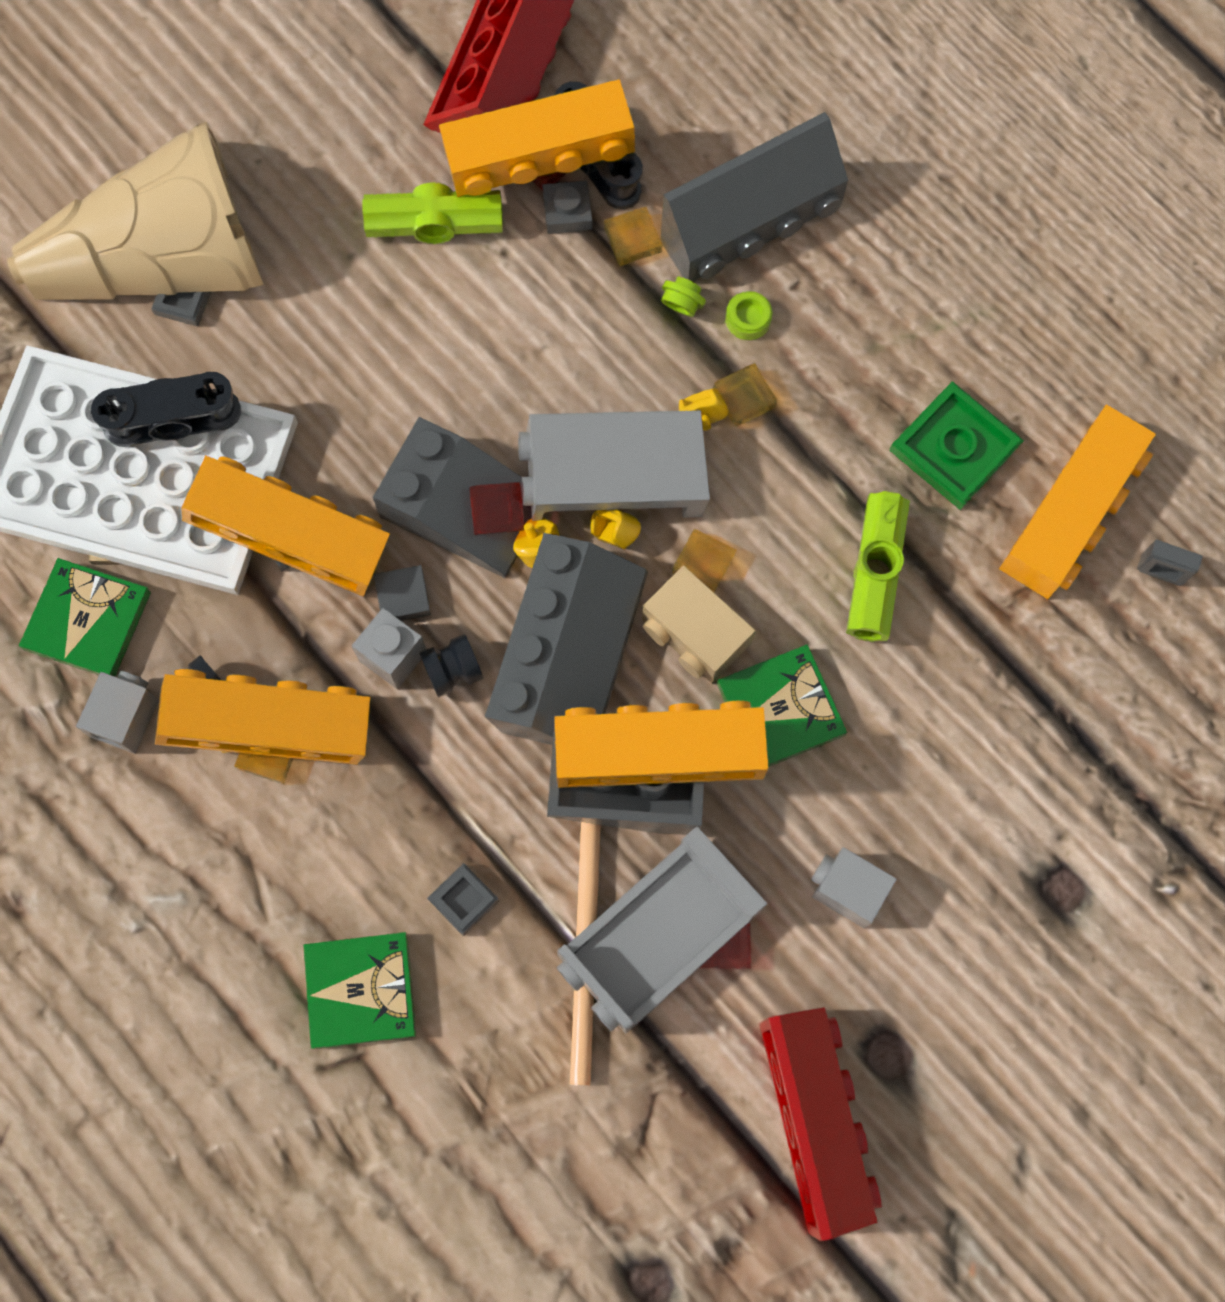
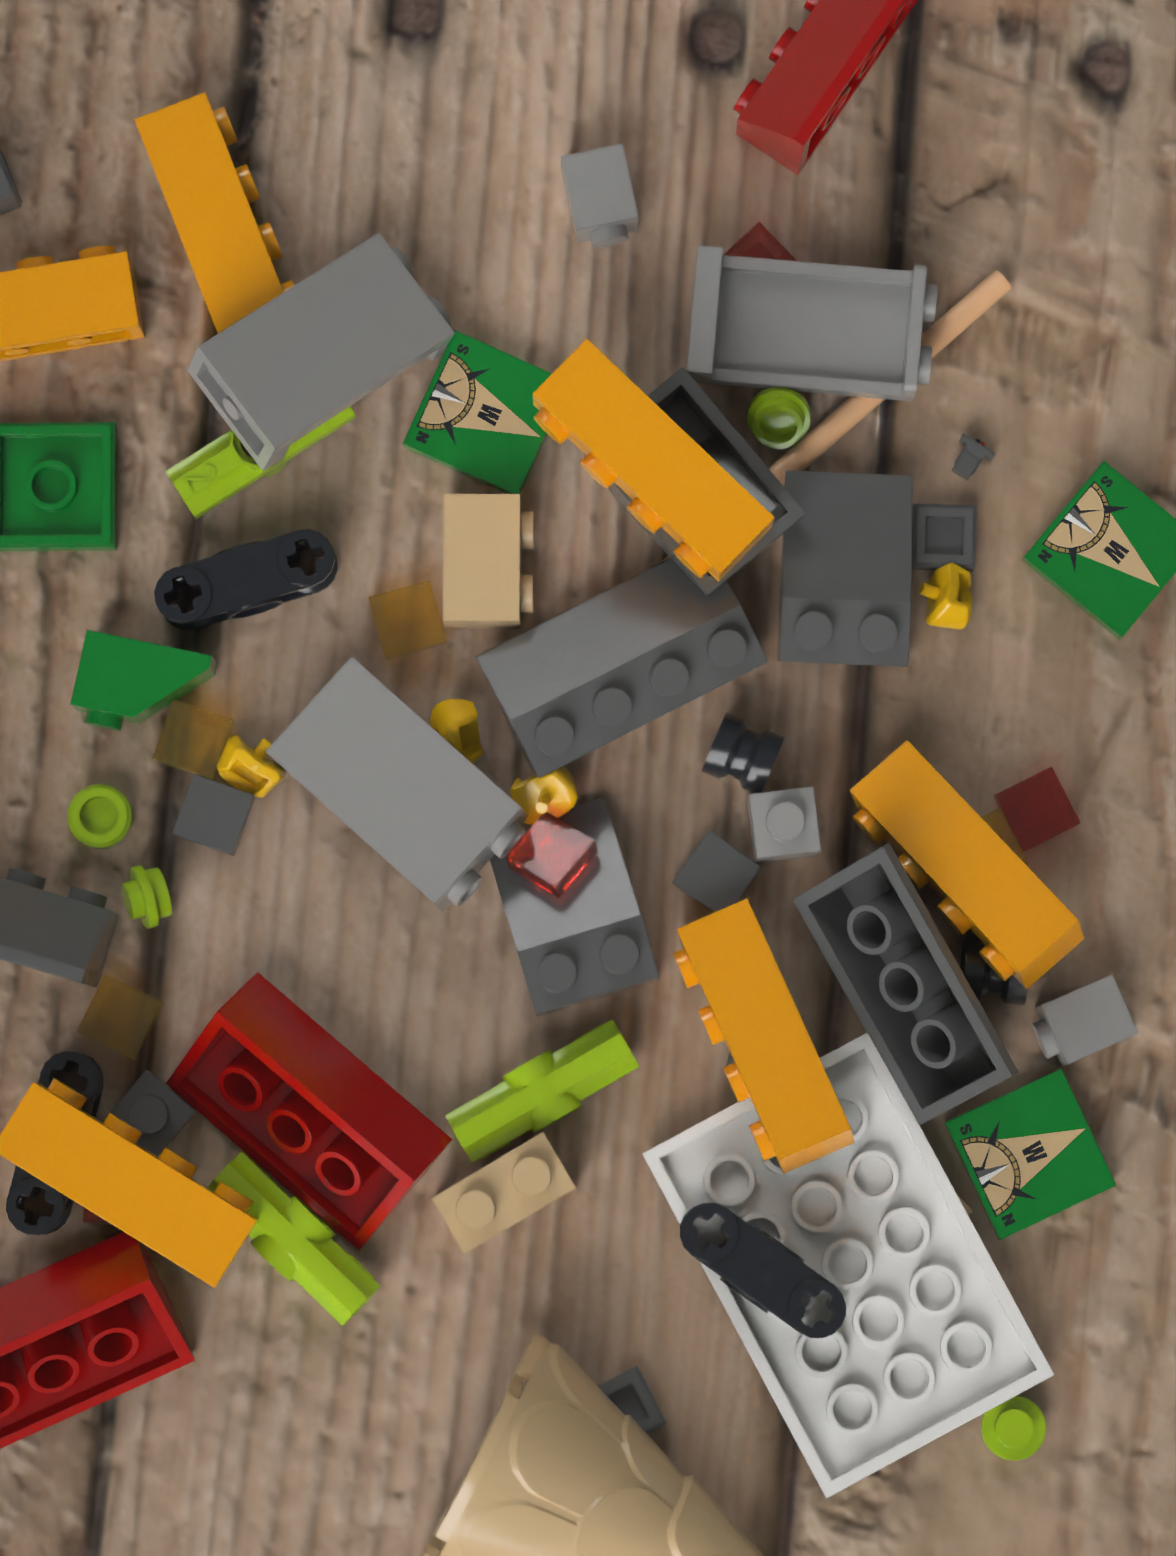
camera: 130 degrees left, 10 degrees up
none -> green slope [70,630,218,731]
none -> light orange brick [134,92,295,333]
none -> black piece [154,529,338,631]
none -> red slope [166,972,453,1250]
none -> dark grey tile [172,774,255,856]
none -> light grey panel [187,233,455,471]
none -> tan brick [431,1132,577,1254]
none -> lime piece [445,1019,640,1163]
none -> lime plate [747,387,811,449]
none -> dark grey slope [777,470,913,667]
none -> dark grey slope [792,843,1019,1125]
none -> yellow piece [918,563,972,630]
none -> dark grey piece [952,434,995,481]
none -> clear red tile [993,767,1081,853]

